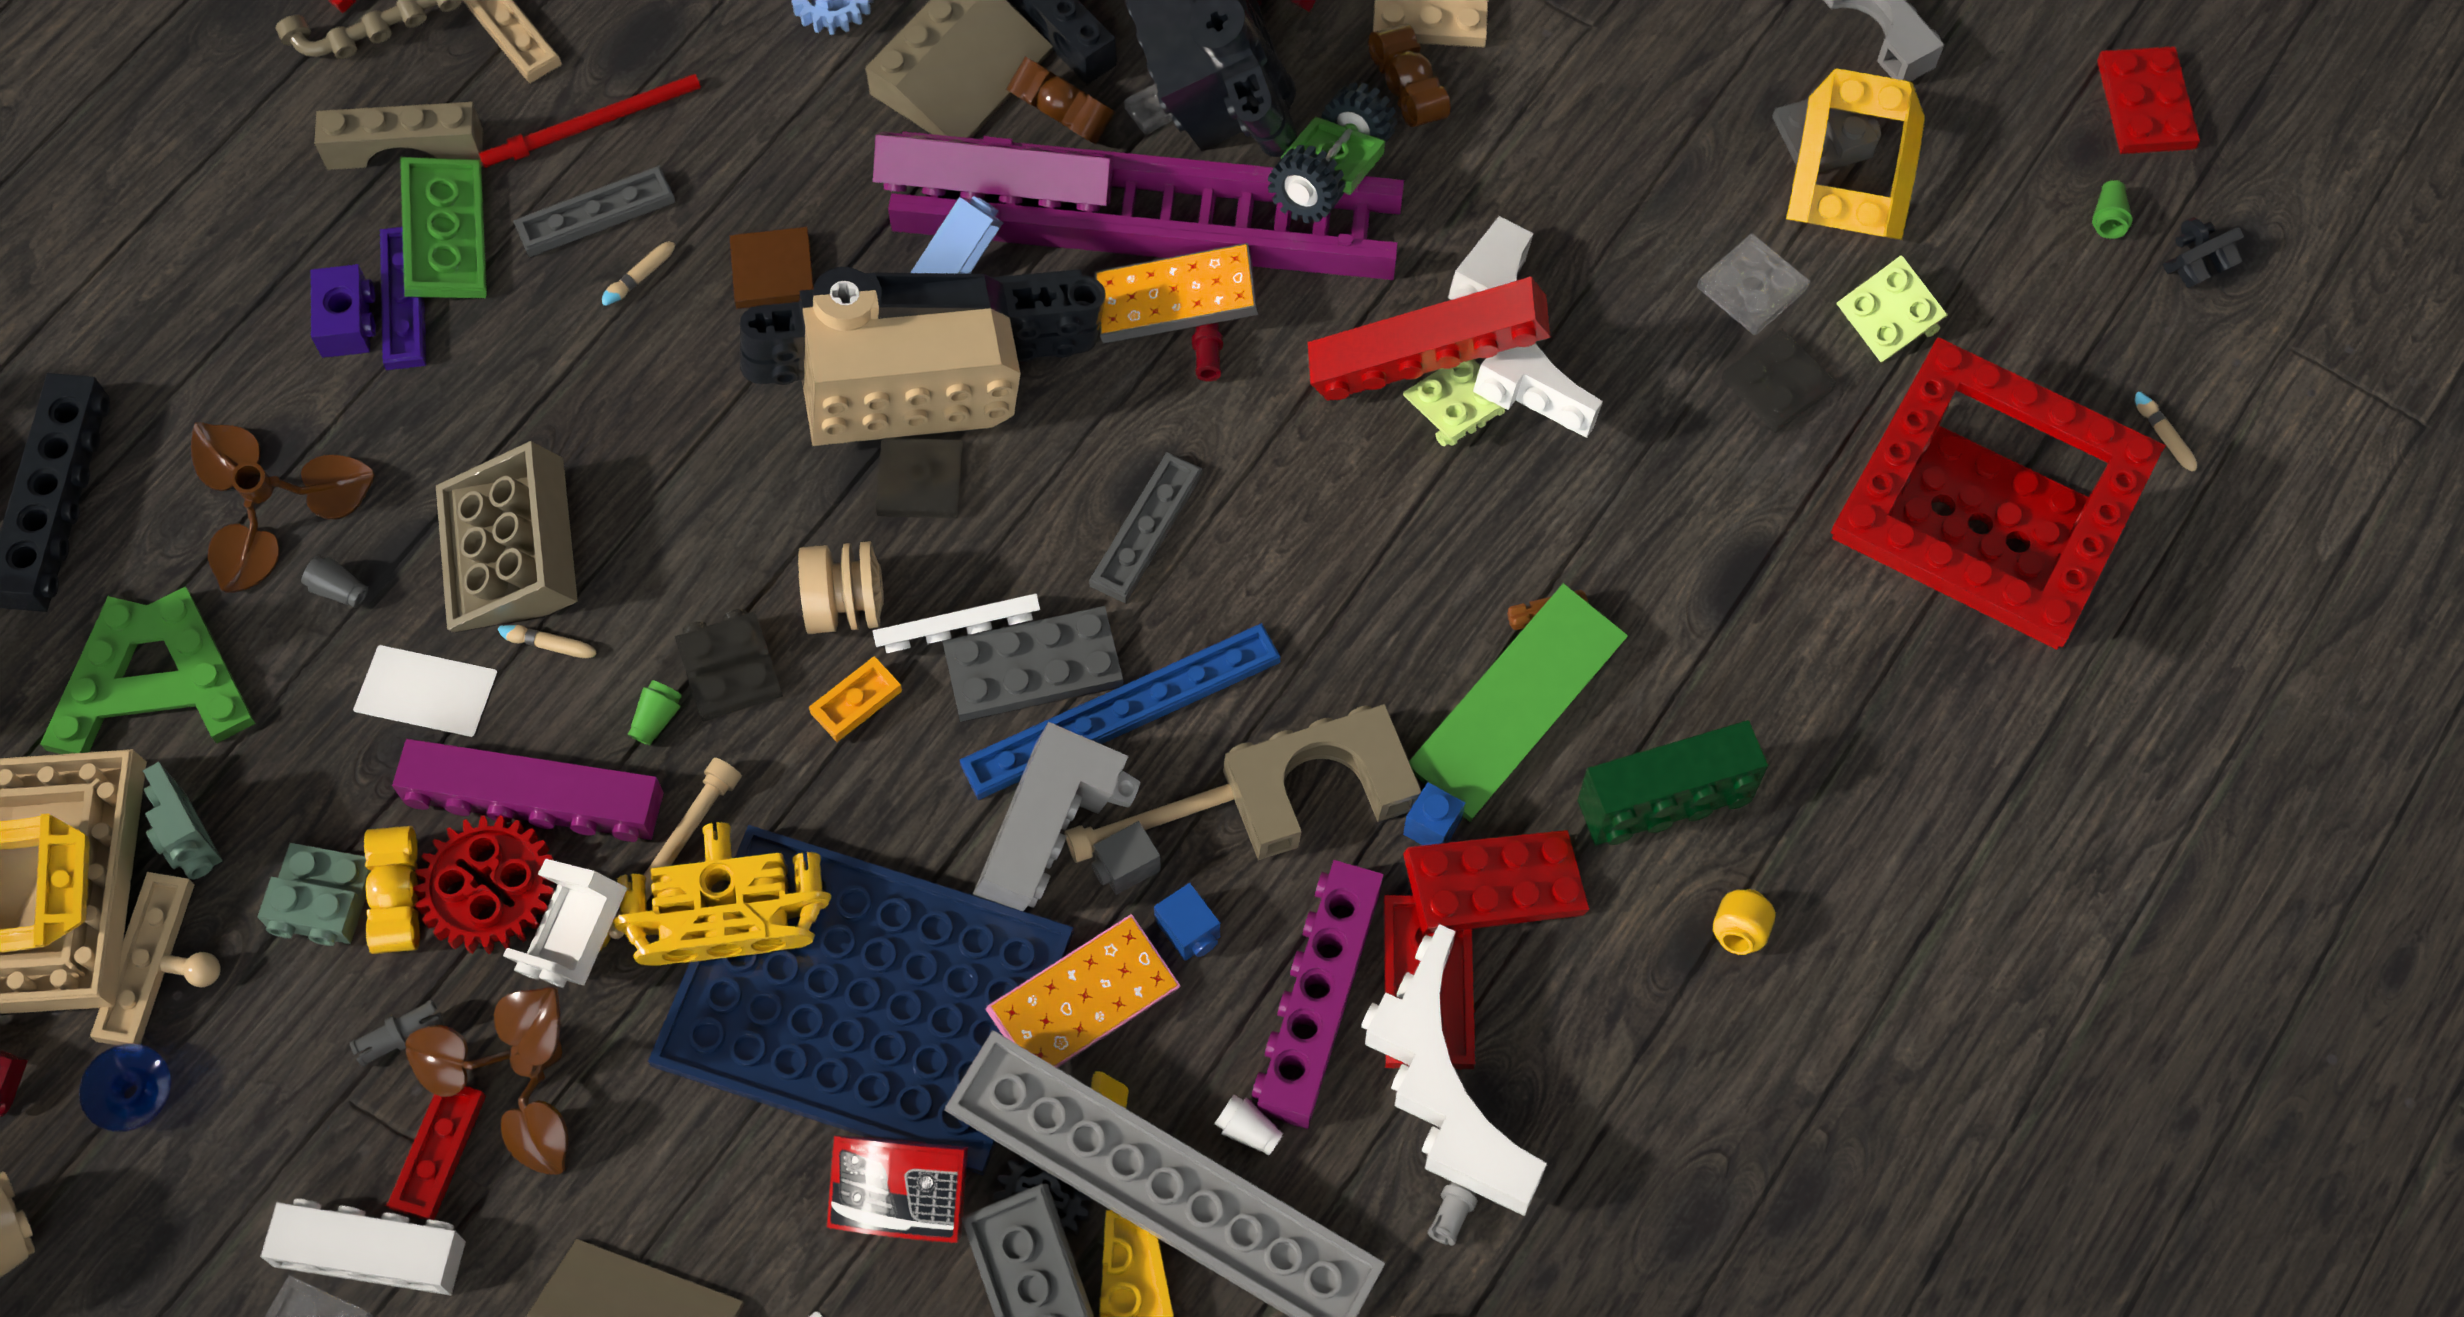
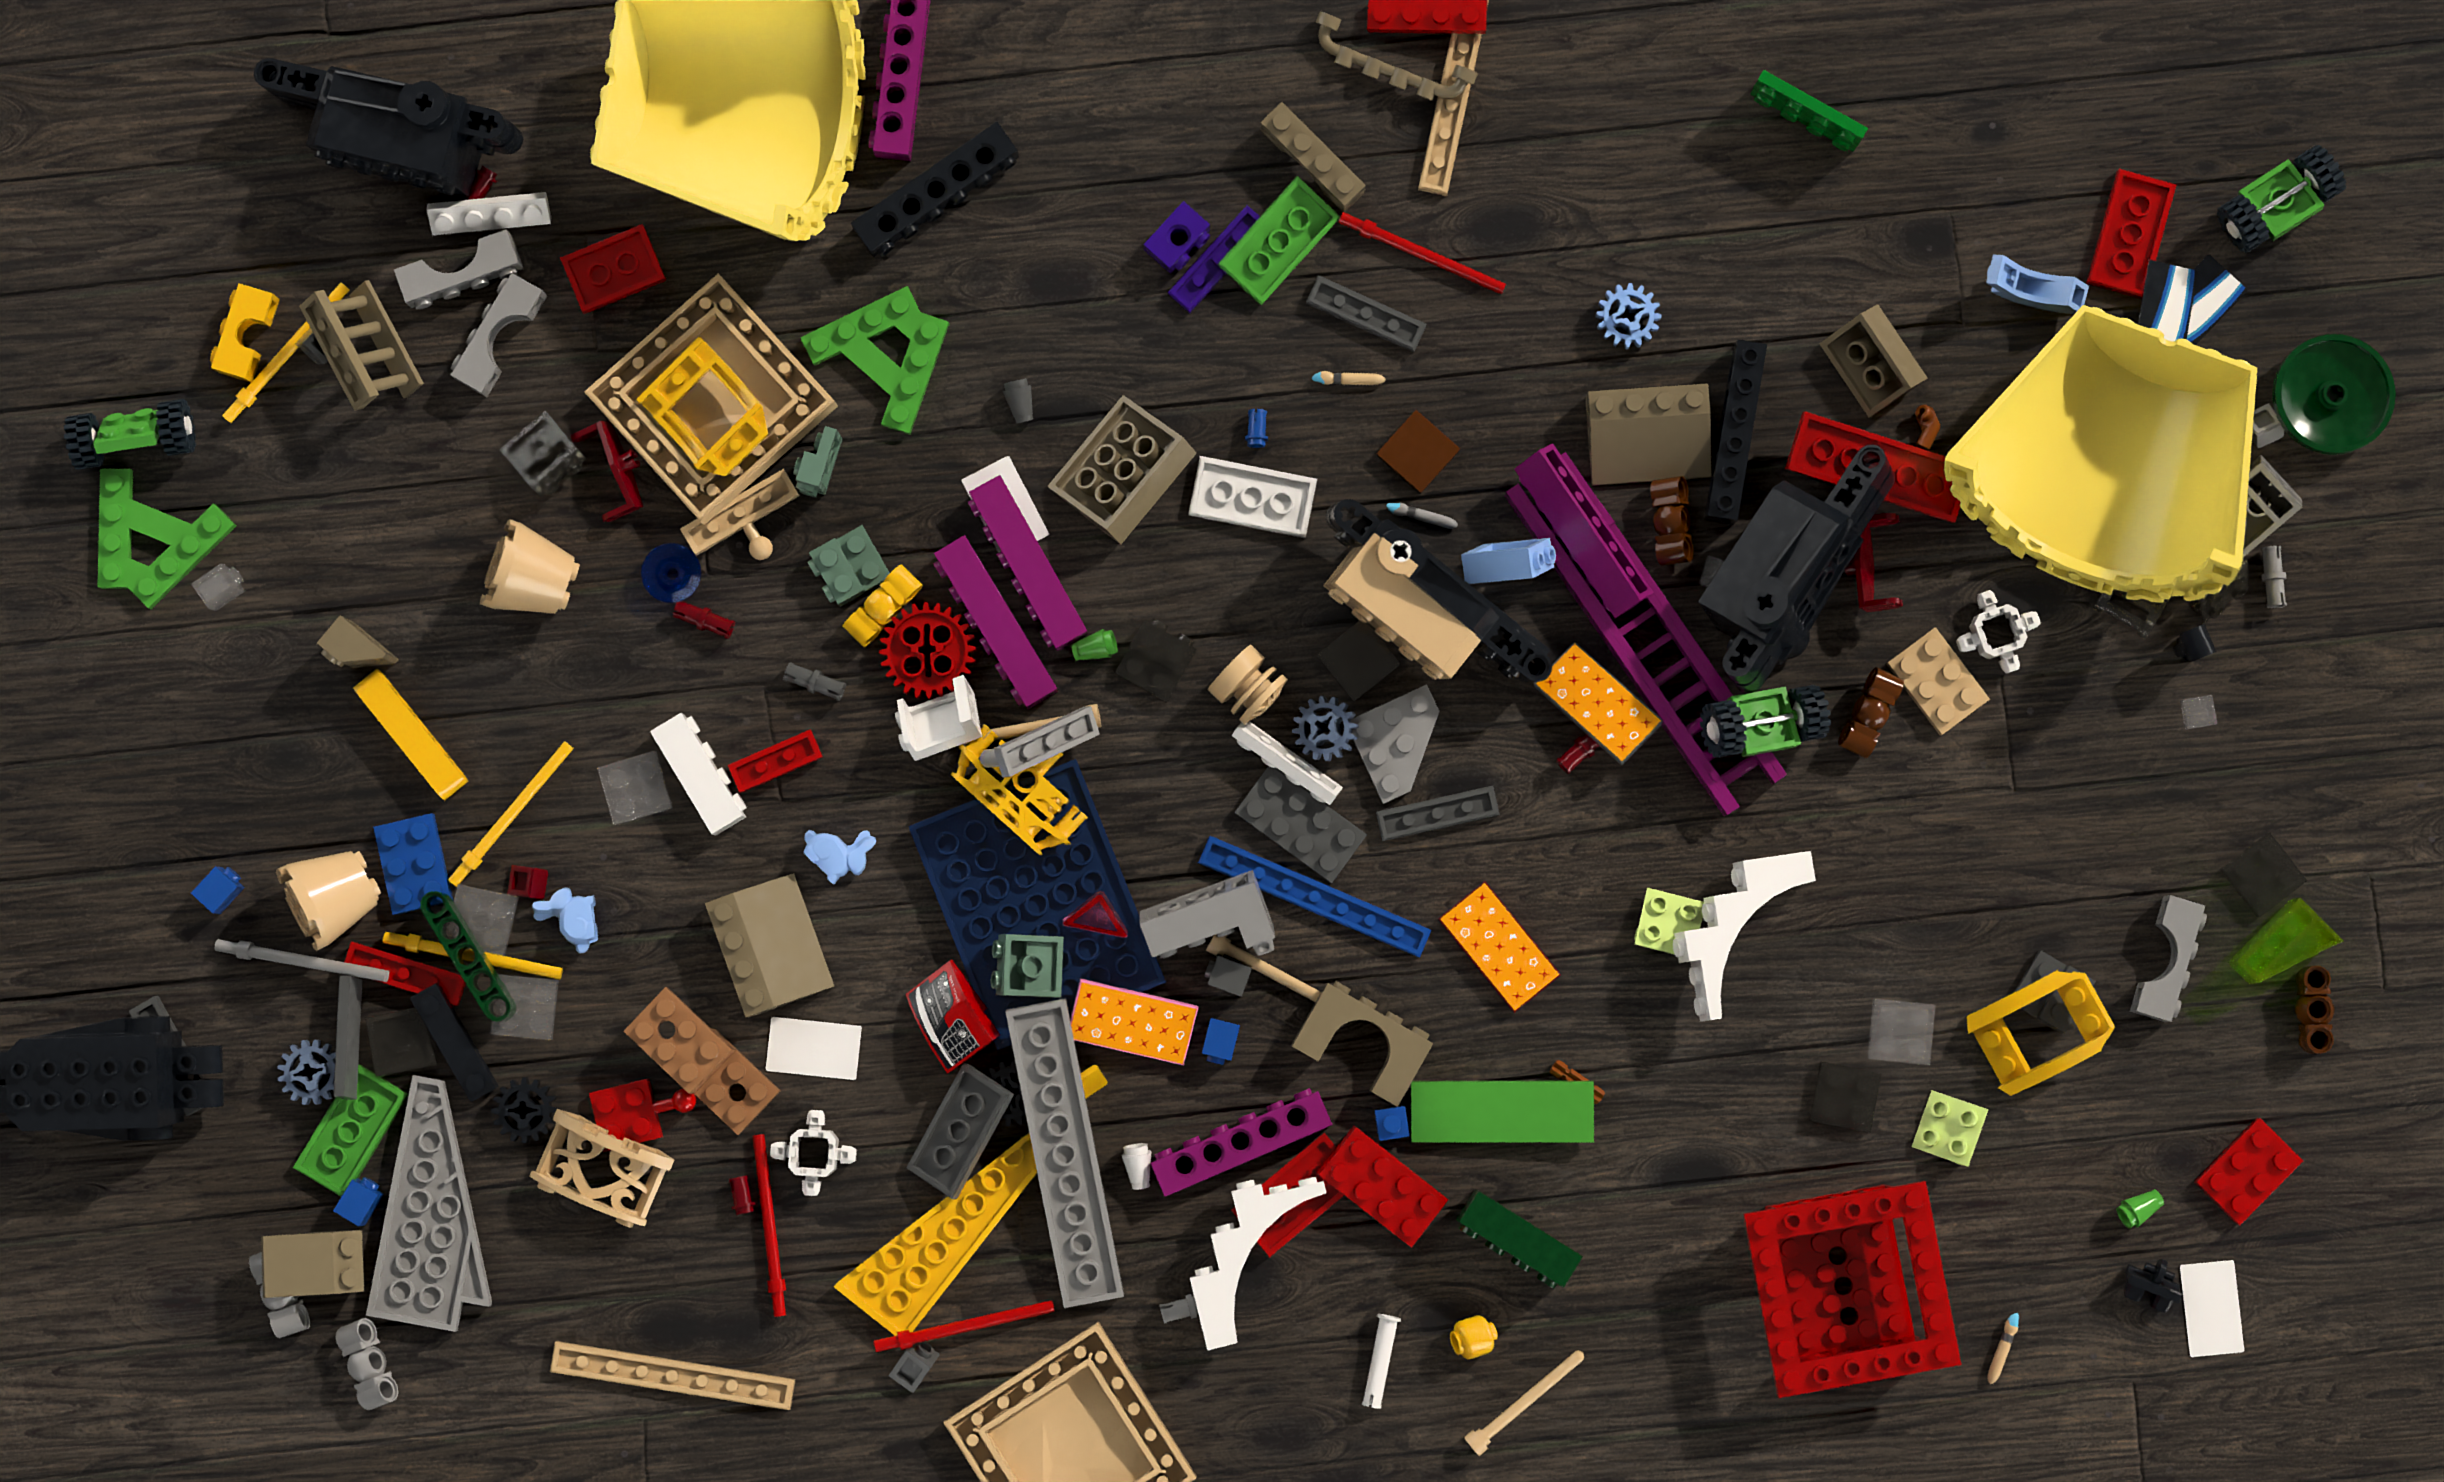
camera: 55 degrees right, 20 degrees up
reddish brown plant [191,422,375,593] -> none
reddish brown plant [405,987,569,1175] -> none
tan piece [498,625,596,658] -> none
light orange plate [809,656,902,742] -> none
red brick [1308,277,1551,401] -> none
none -> dark red pin [673,599,736,639]
none -> light blue animal [803,830,876,885]
none -> magenta brick [967,475,1088,651]
none -> light grey piece [980,706,1100,777]
none -> sand green plate [991,934,1063,997]
none -> piece [1062,891,1128,938]
none -> white tile [1188,456,1317,538]
none -> blue pin [1245,409,1268,448]
none -> sand blue gear [1292,696,1359,762]
none -> light grey plate [1351,684,1440,804]
none -> white pin [1362,1314,1401,1409]
none -> light orange tile [1438,881,1561,1013]
none -> tan piece [1463,1350,1584,1456]
none -> white sticker [2180,1260,2244,1357]

